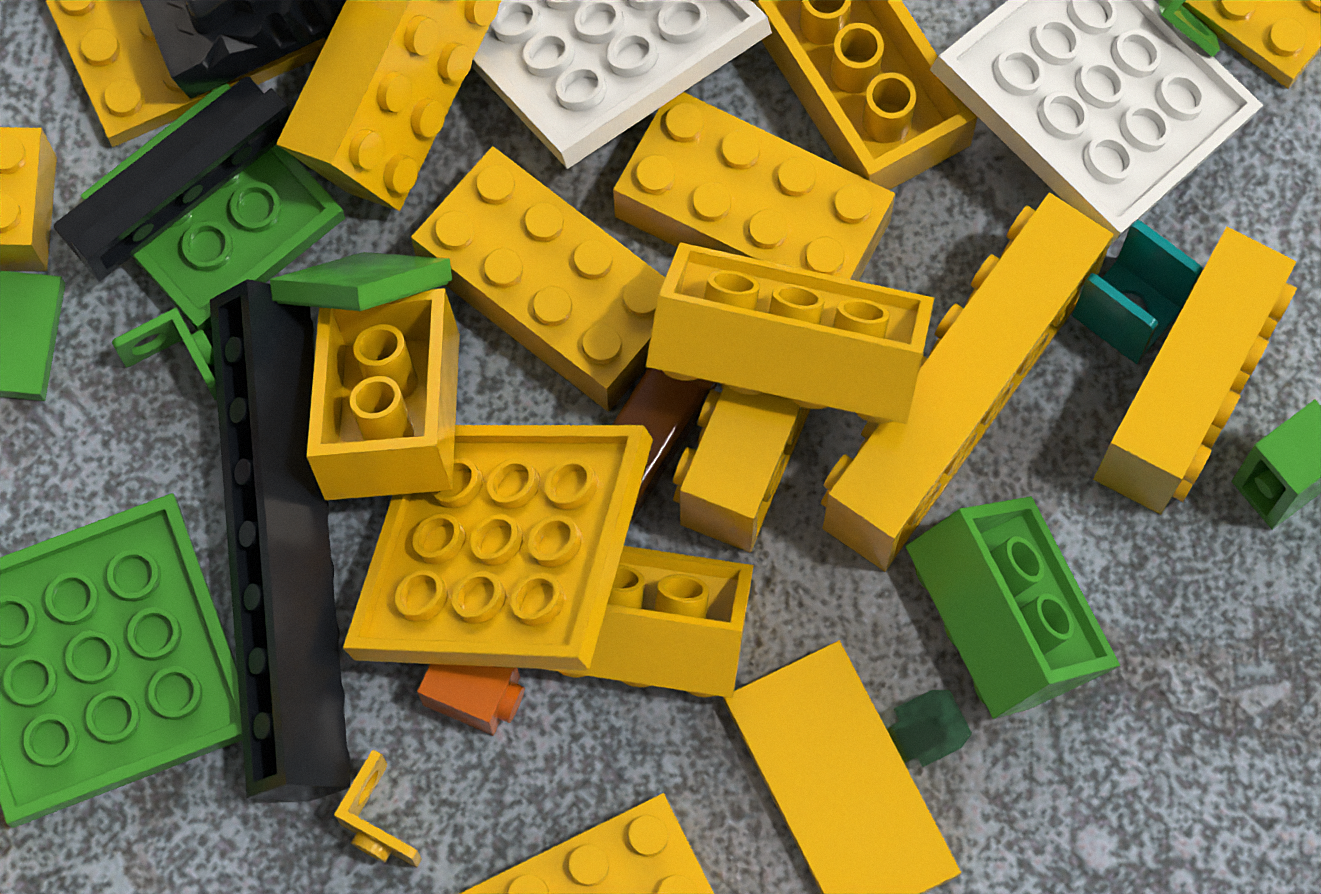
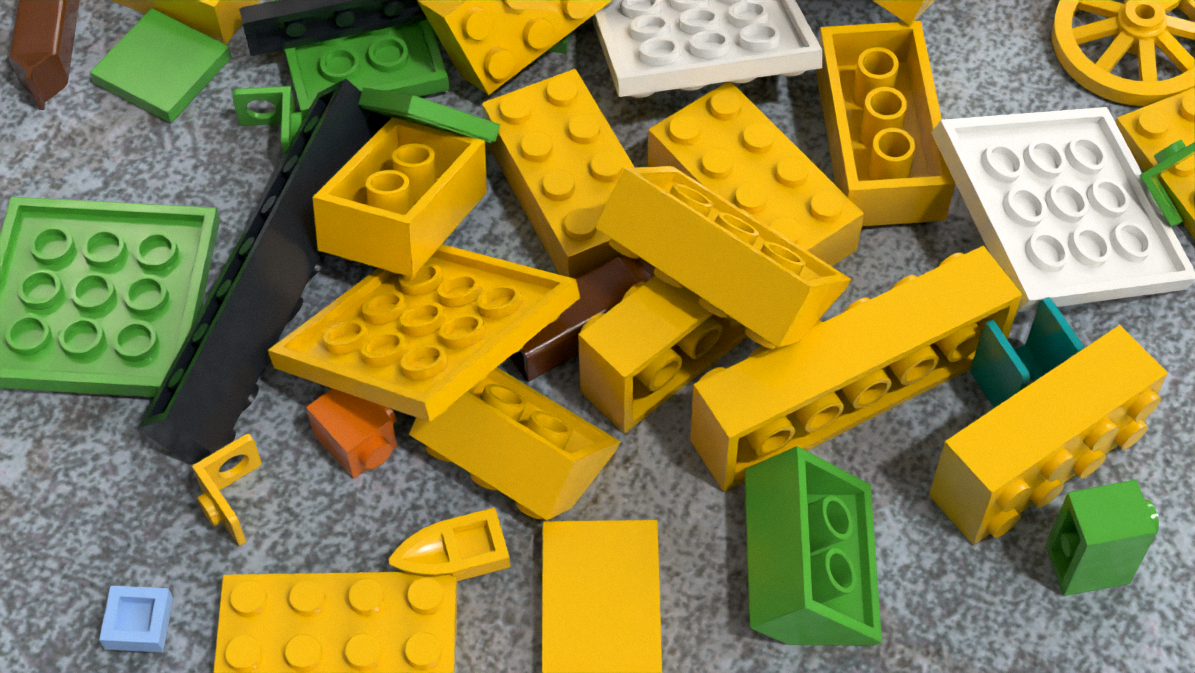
camera: 25 degrees right, 15 degrees down
clear green piece [887,690,972,767] -> none
none -> yellow plate [388,507,511,581]

